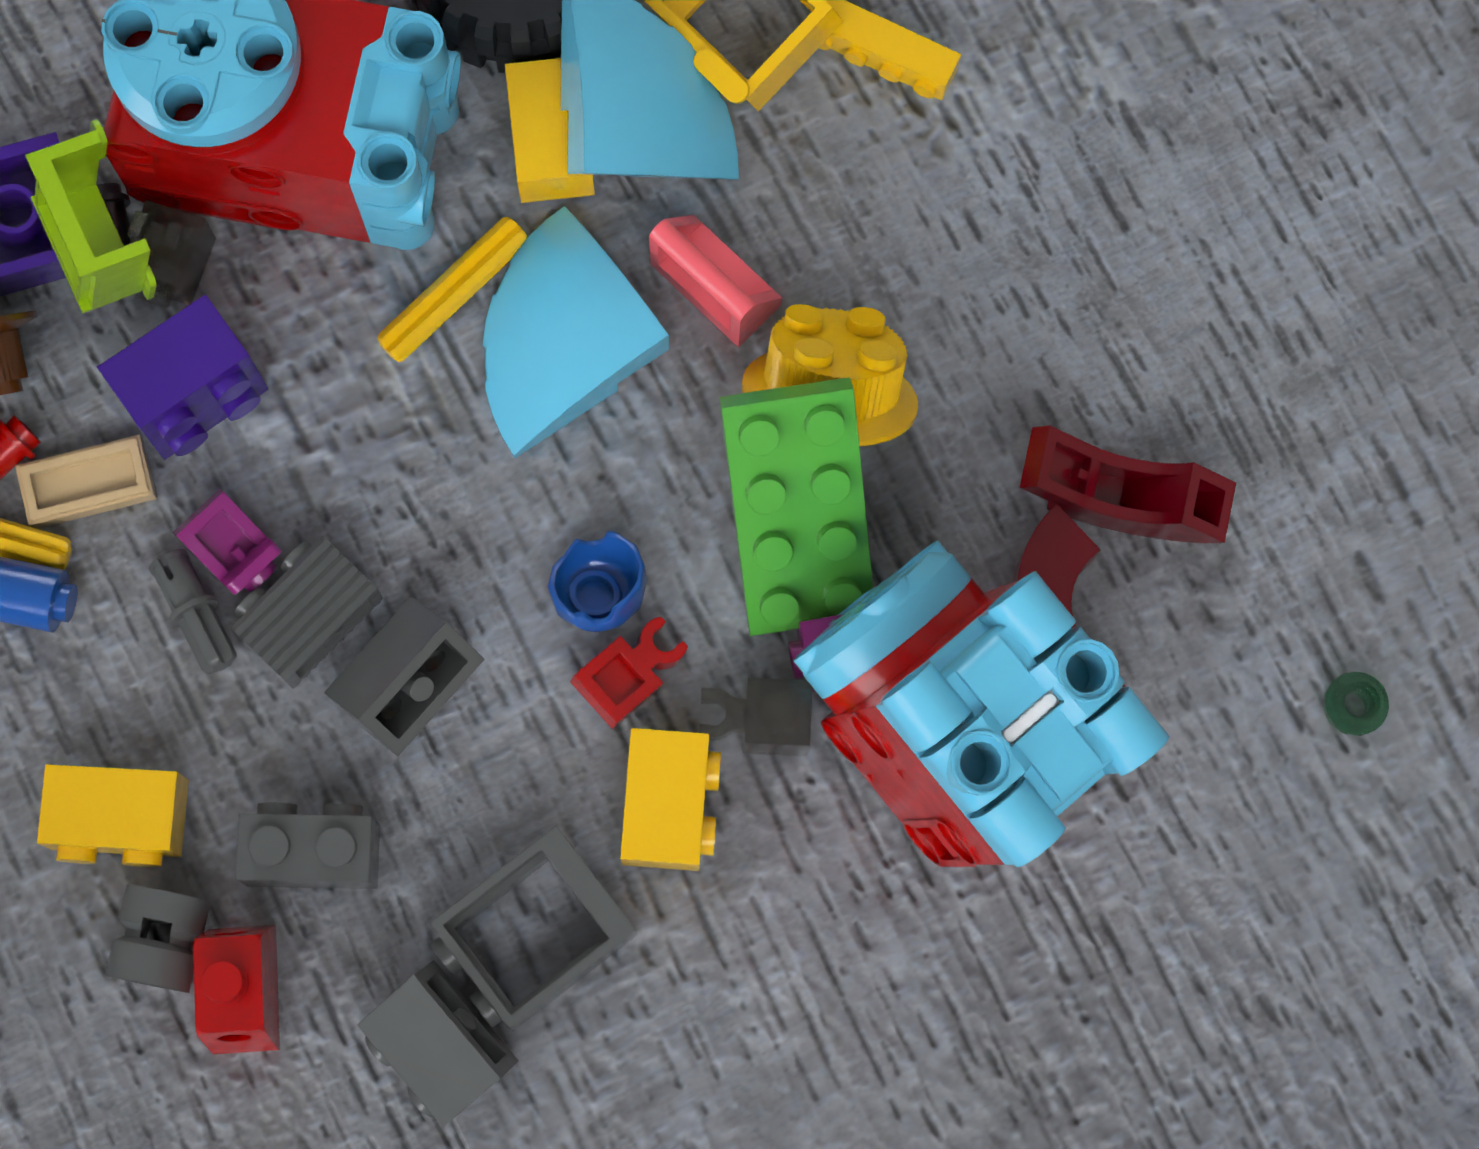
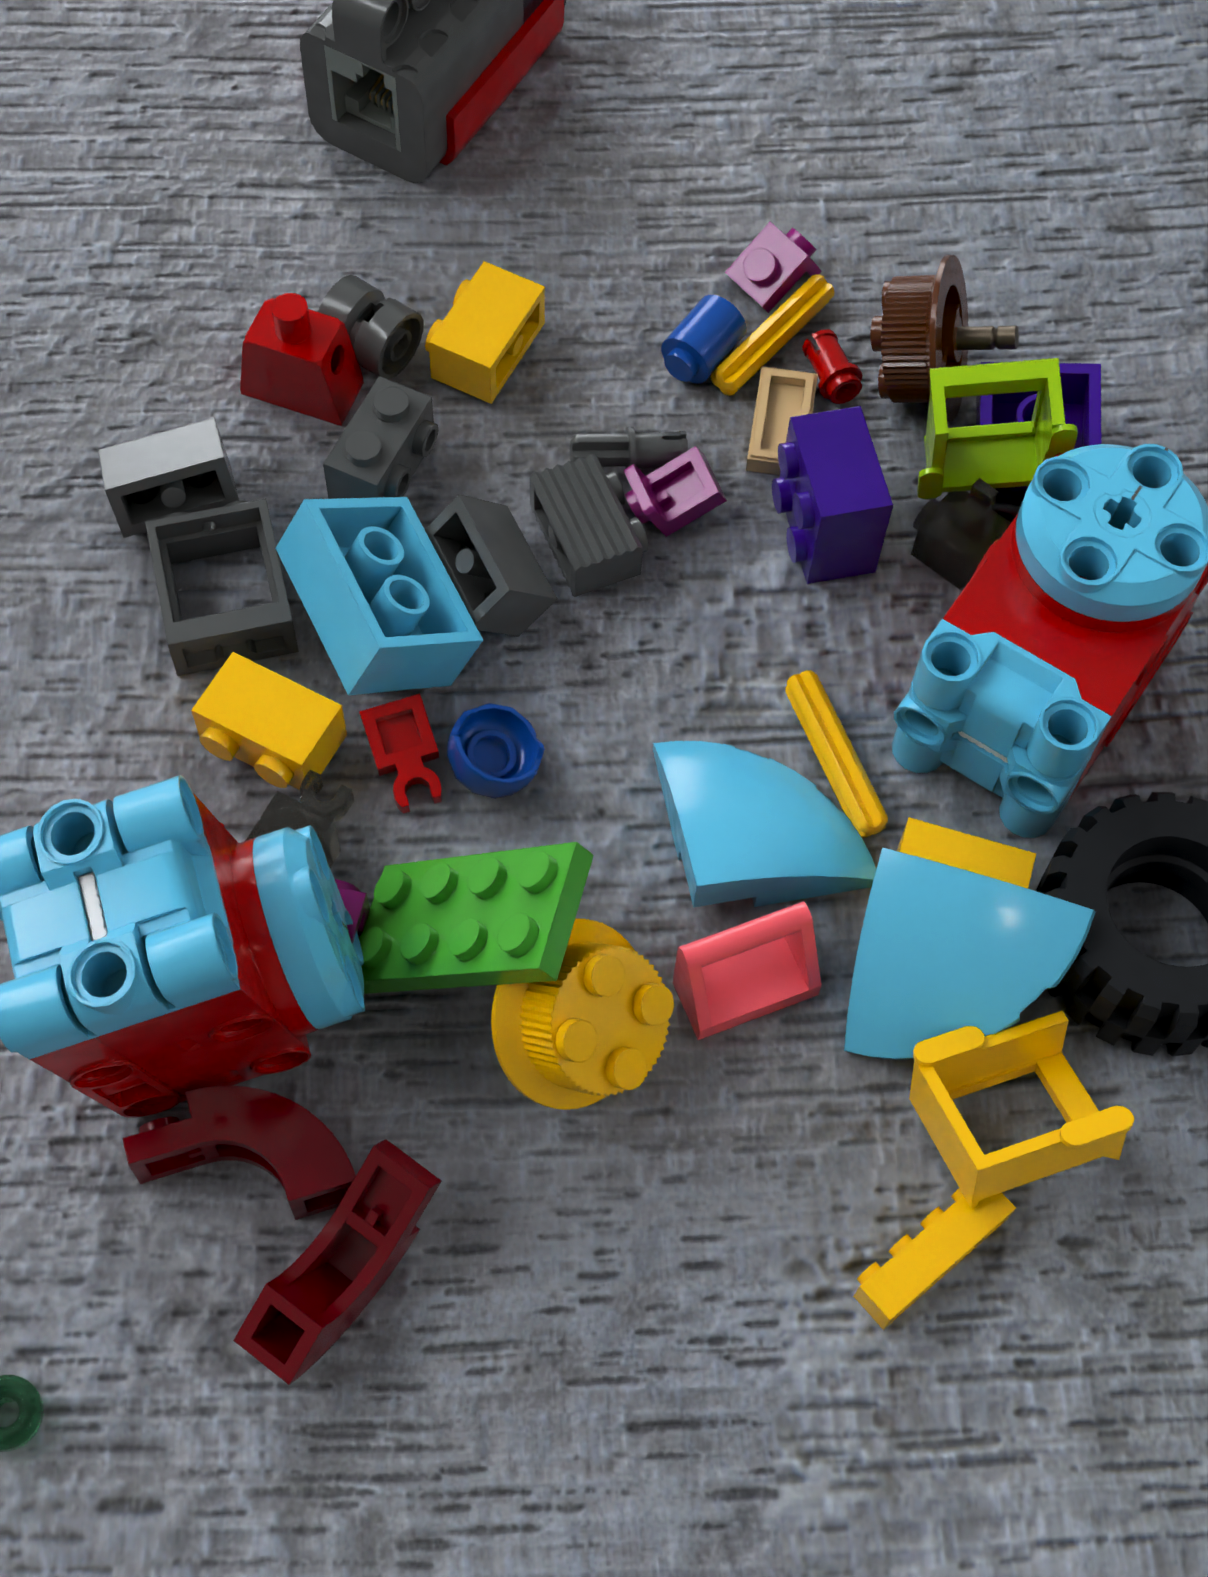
camera: 115 degrees right, 15 degrees down
none -> medium azure brick [275,497,483,695]

